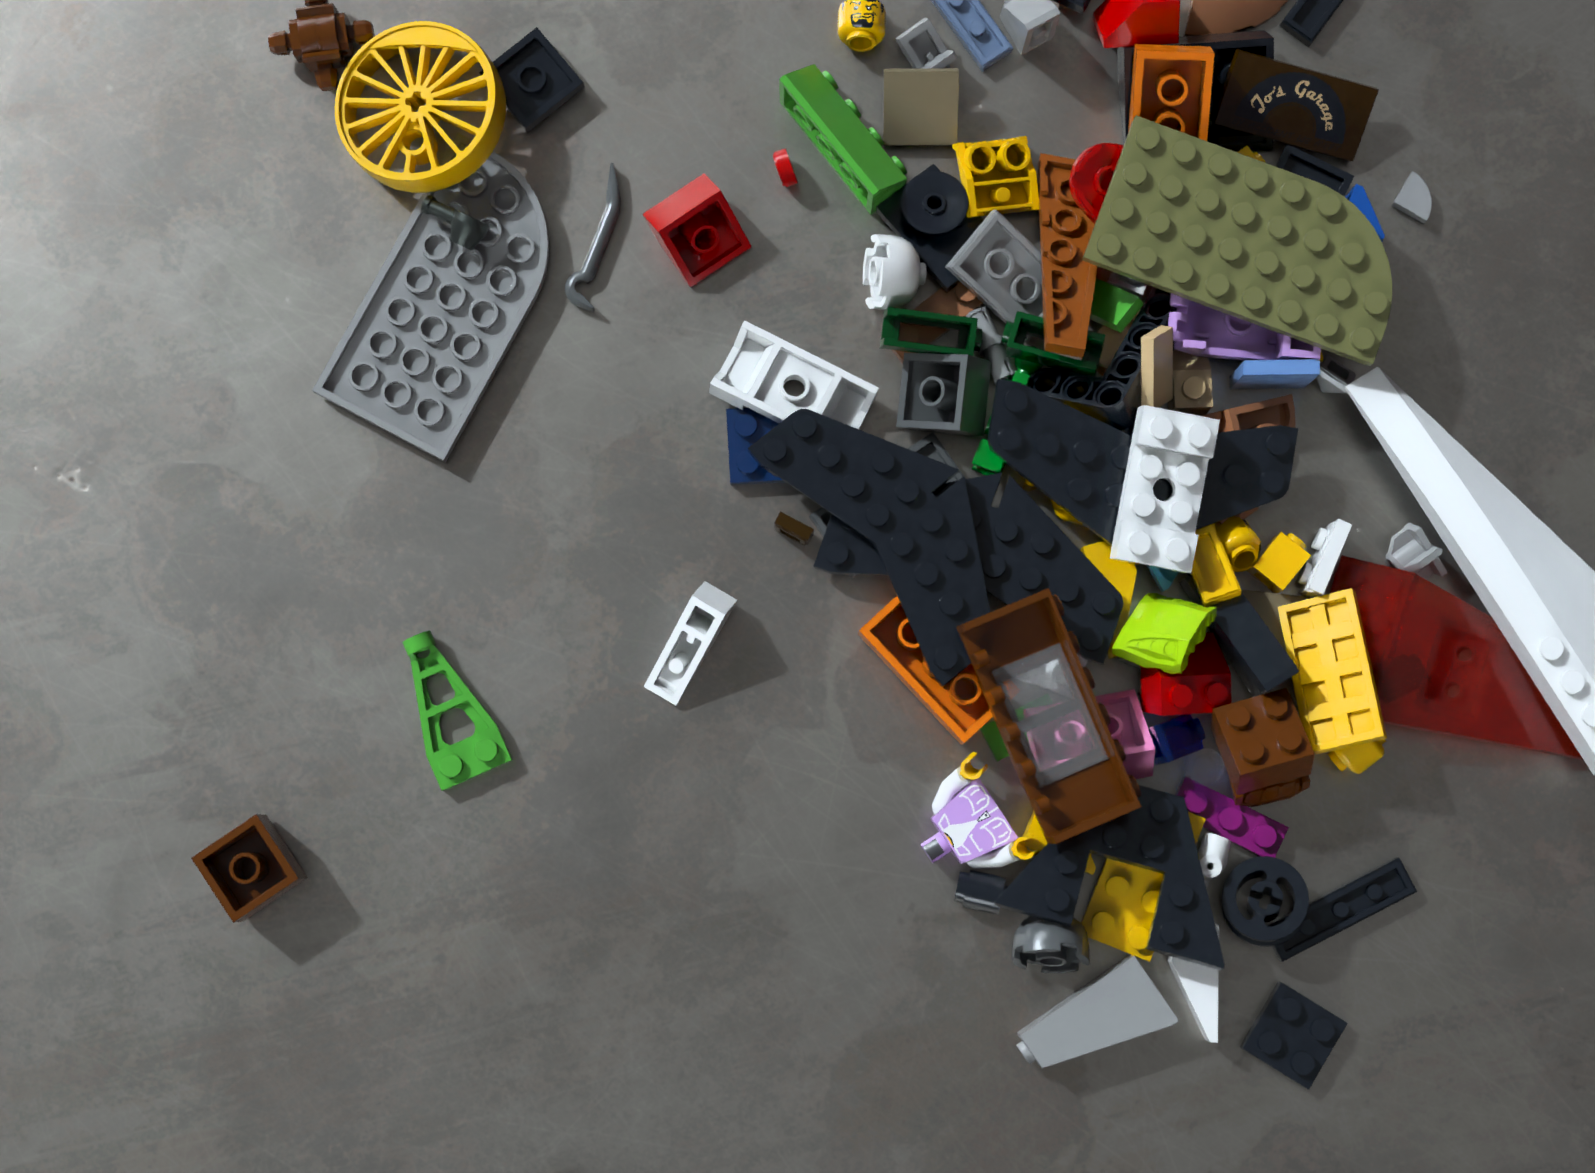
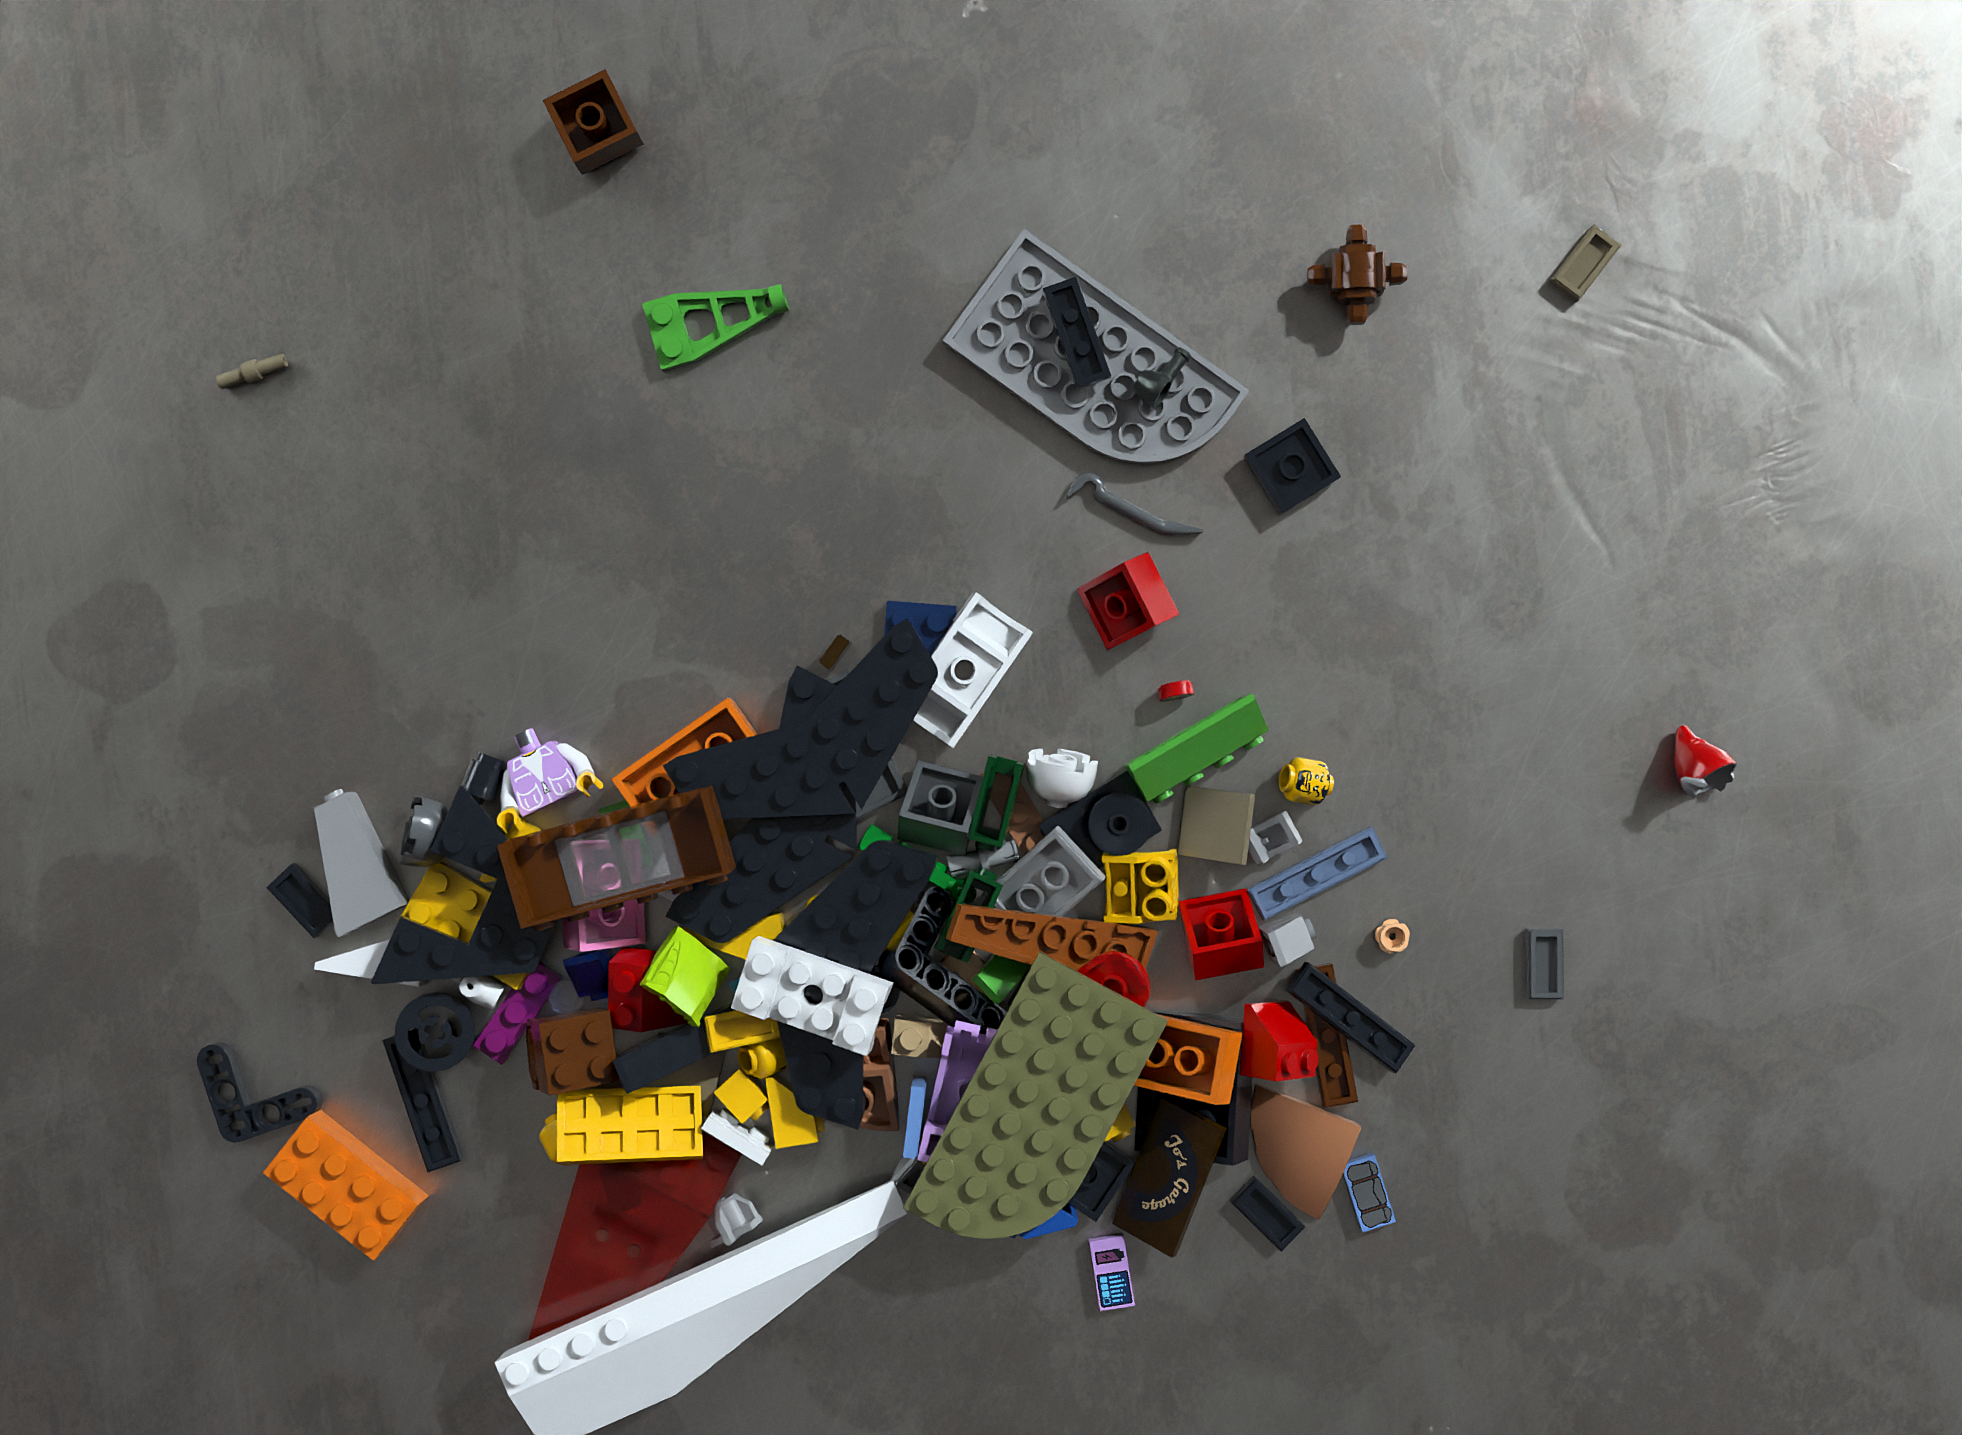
camera: 95 degrees right, 5 degrees up
yellow piece [335,21,506,193] -> none
white slope [644,581,737,705] -> none
tan tile [1141,325,1173,408] -> none
black plate [1240,981,1348,1090] -> none
light grey tile [1391,171,1432,224] -> none
none -> black beam [197,1042,323,1143]
none -> orange brick [263,1109,429,1261]
none -> black tile [266,863,333,938]
none -> yellow slope [765,1074,825,1149]
none -> black plate [1042,277,1111,390]
none -> tile [1089,1233,1135,1311]
none -> red slope [1178,888,1264,981]

